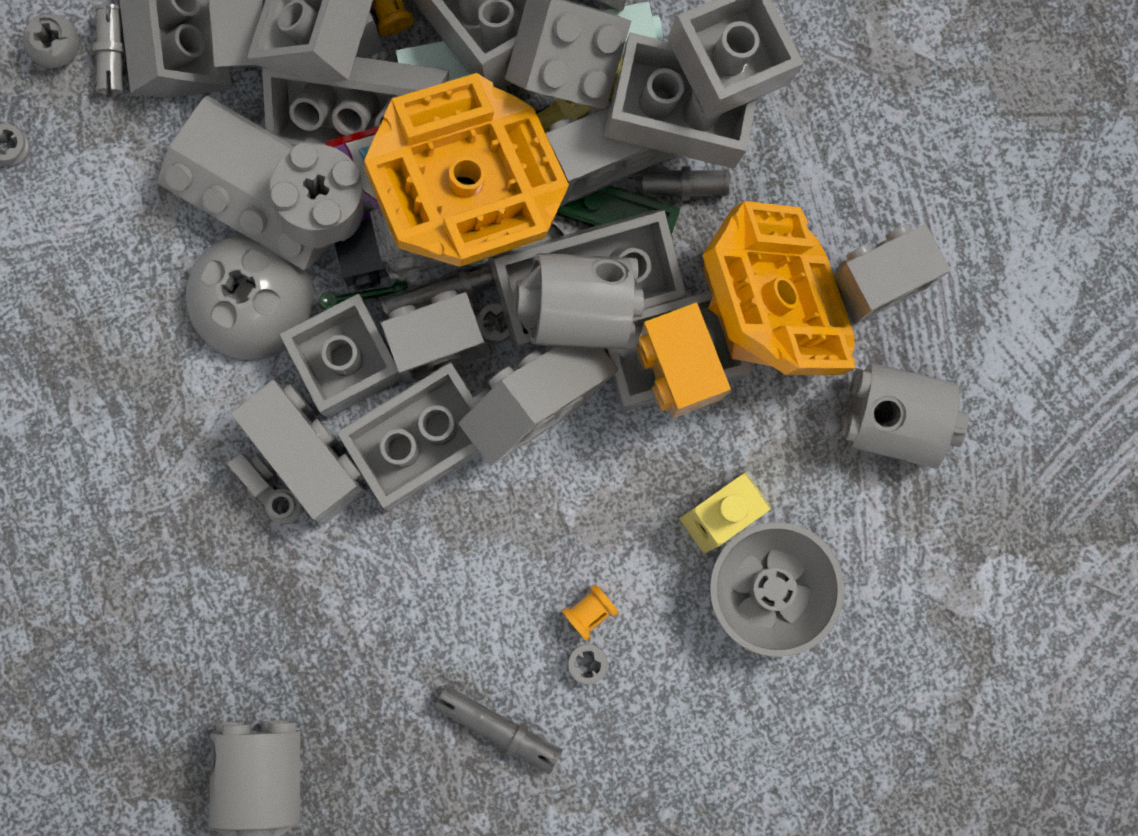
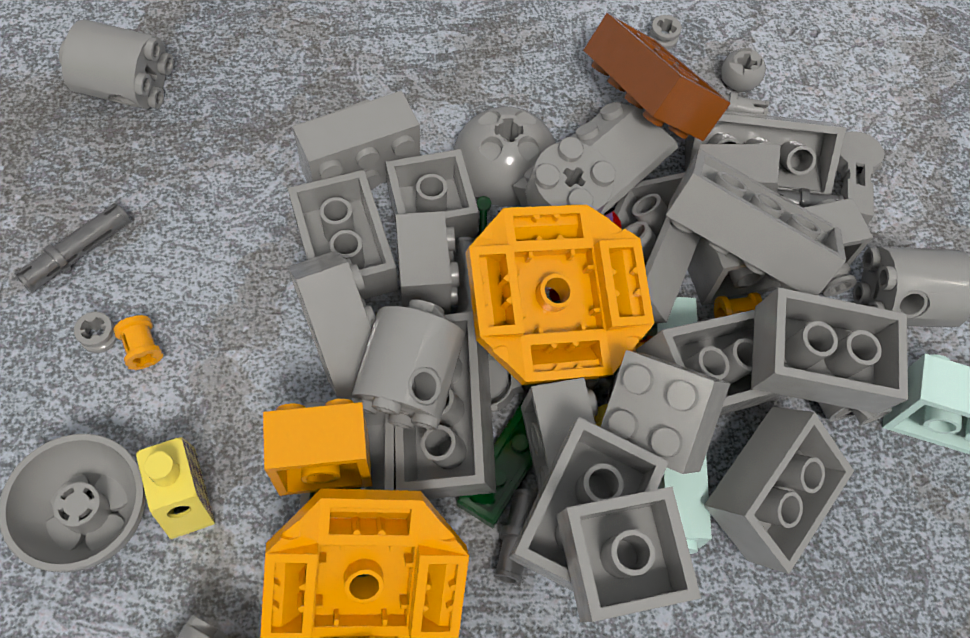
camera: 100 degrees right, 20 degrees down
none -> dark orange brick [583,13,731,141]

